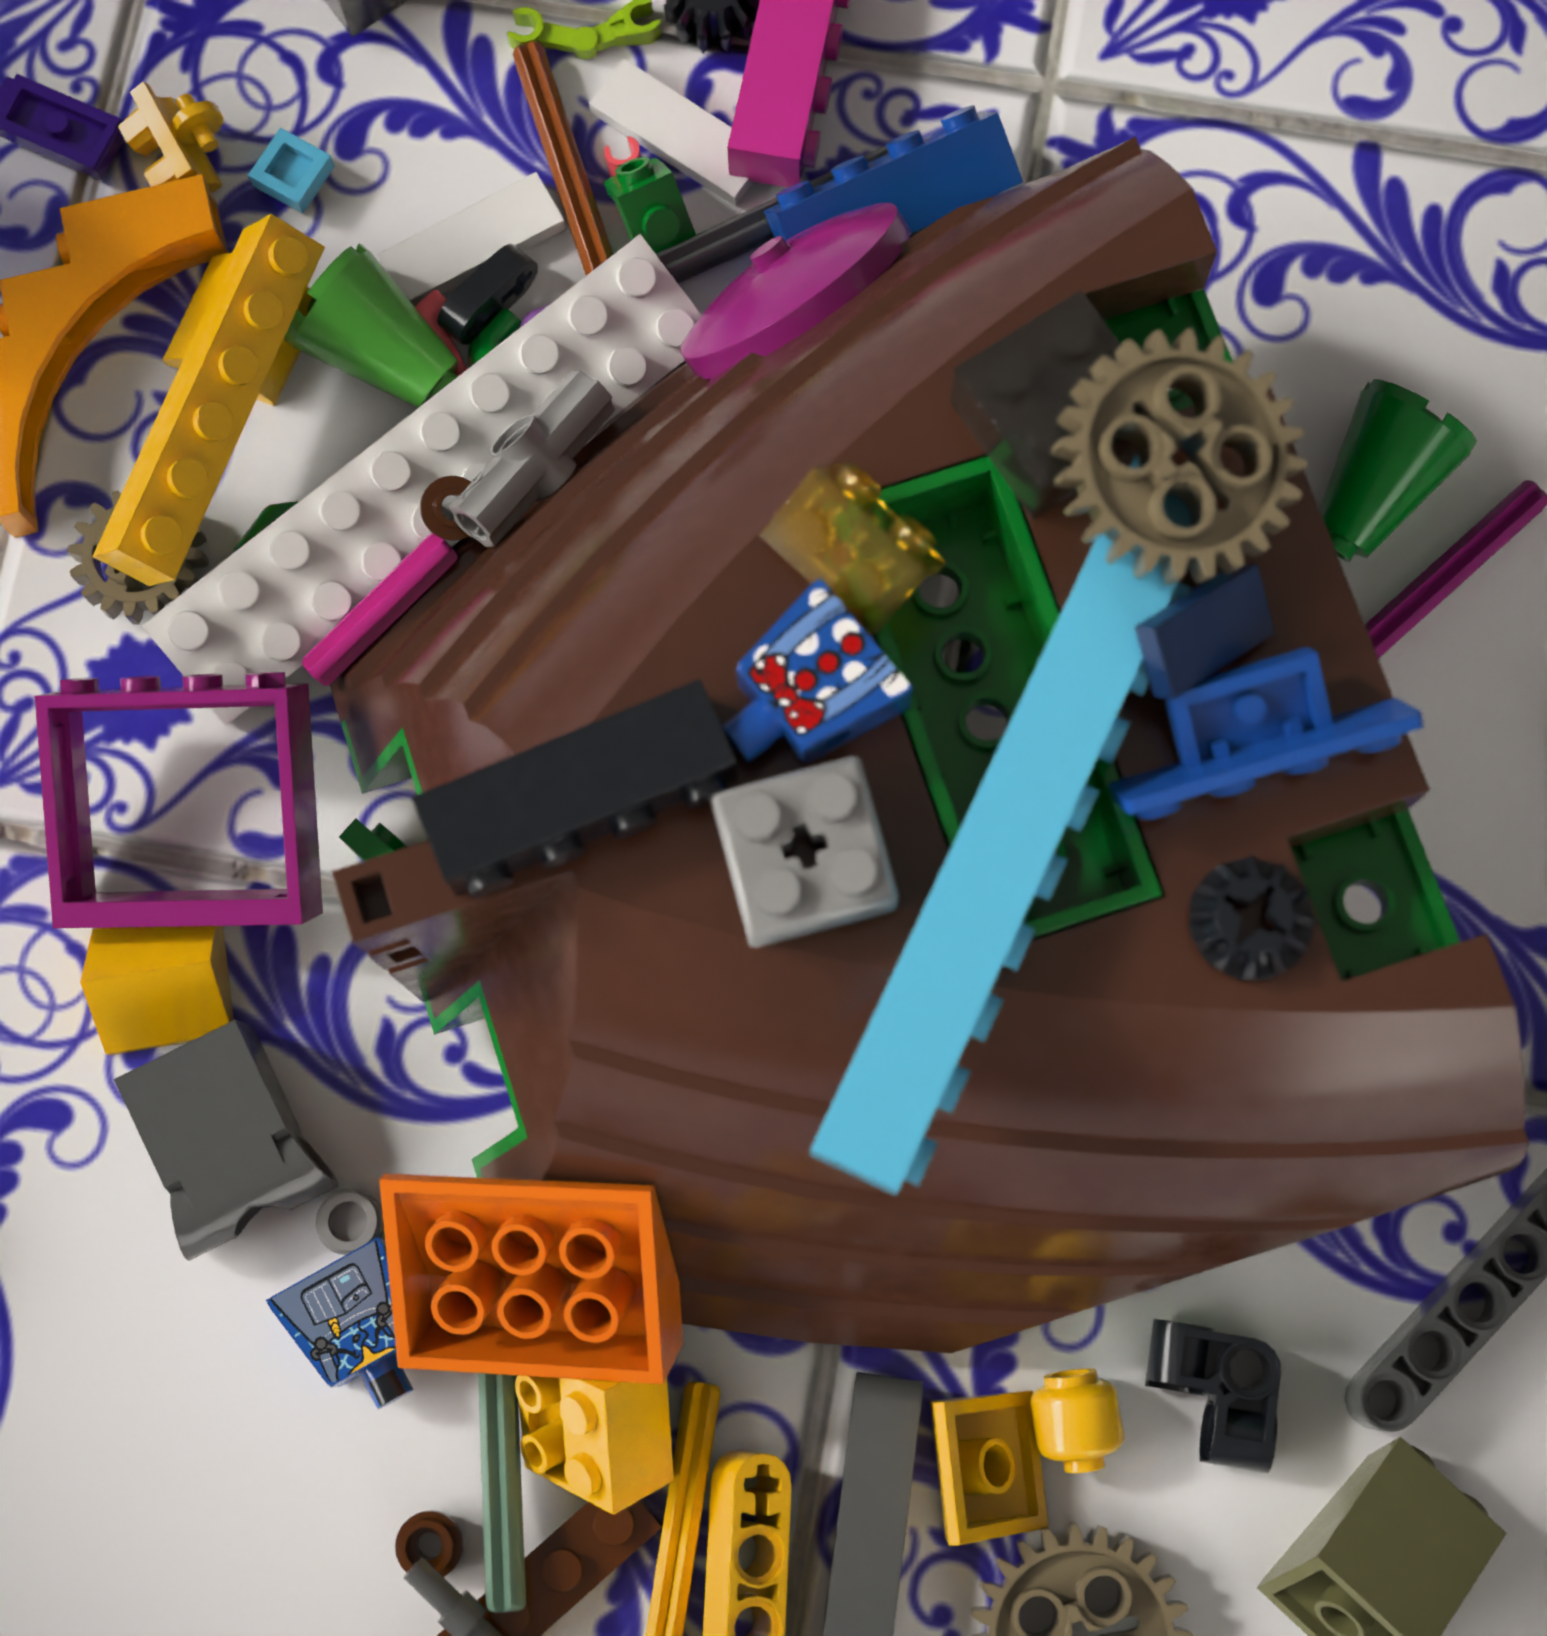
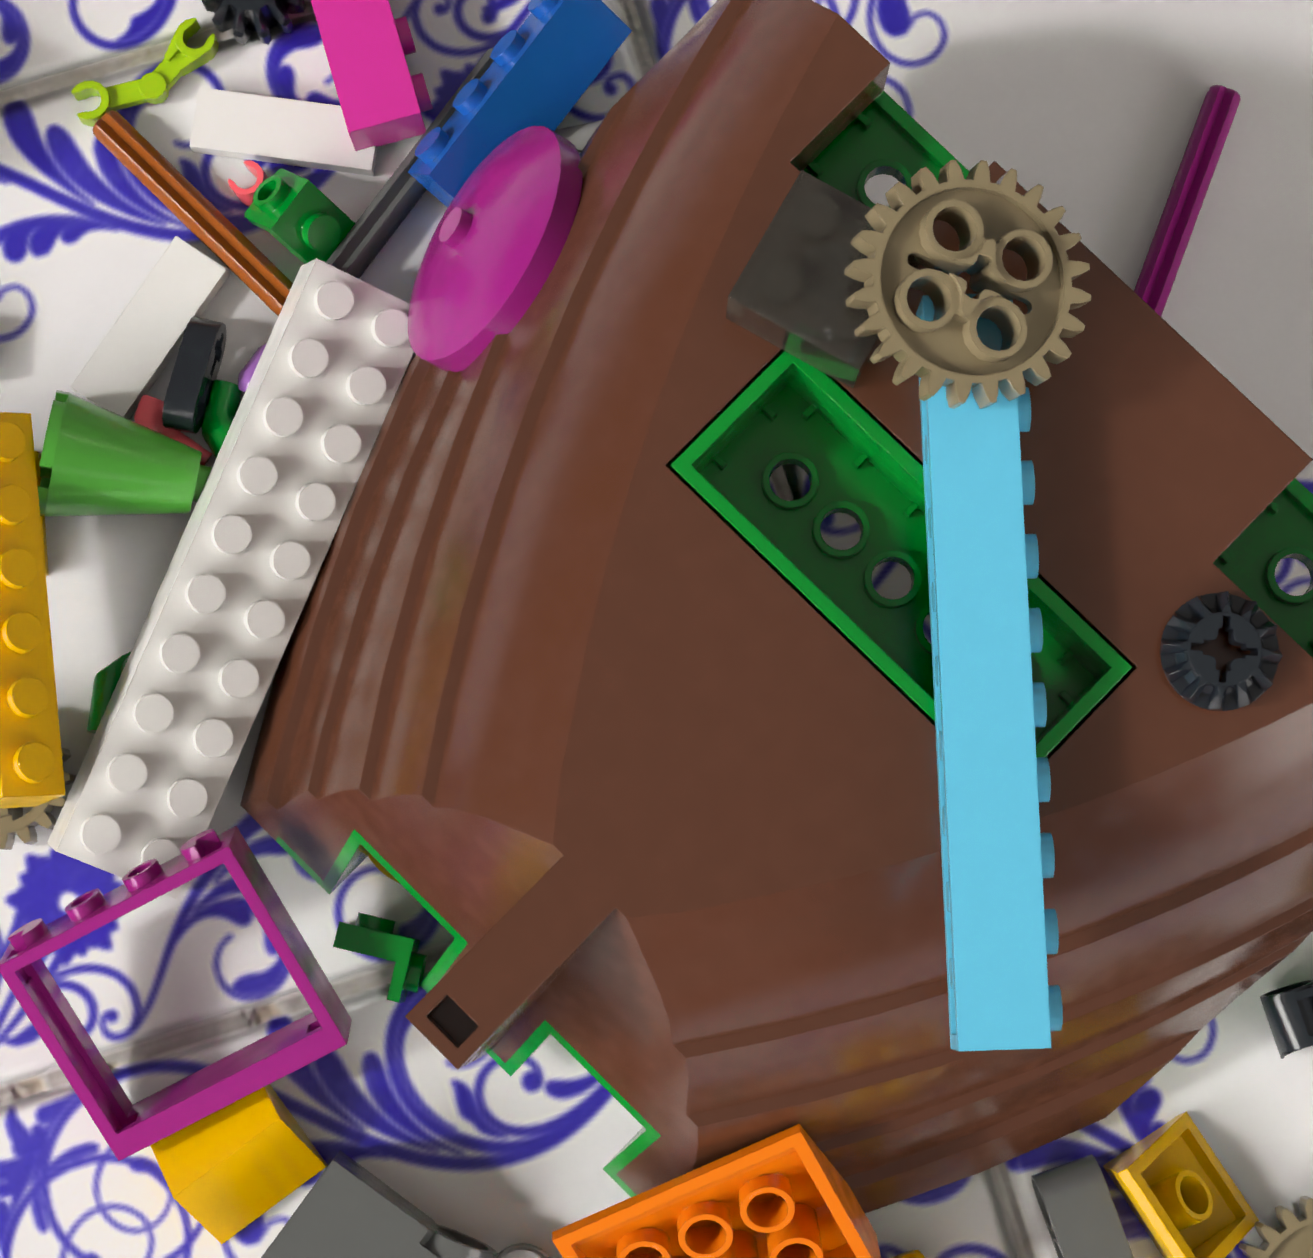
camera: 30 degrees left, 5 degrees up
dark pink axle [302,534,458,686] -> none
black brick [411,678,739,898] -> none
reddish brown plate [420,476,471,541] -> none
light grey piece [449,370,615,547] -> none
light grey brick [711,756,899,948] -> none
torso [721,577,913,765] -> none
clear yellow bracket [760,463,946,636] -> none
yellow head [1030,1368,1124,1473] -> none
blue bracket [1108,647,1424,819] -> none
dark blue tile [1135,563,1275,699] -> none
green cone [1319,379,1477,562] -> none

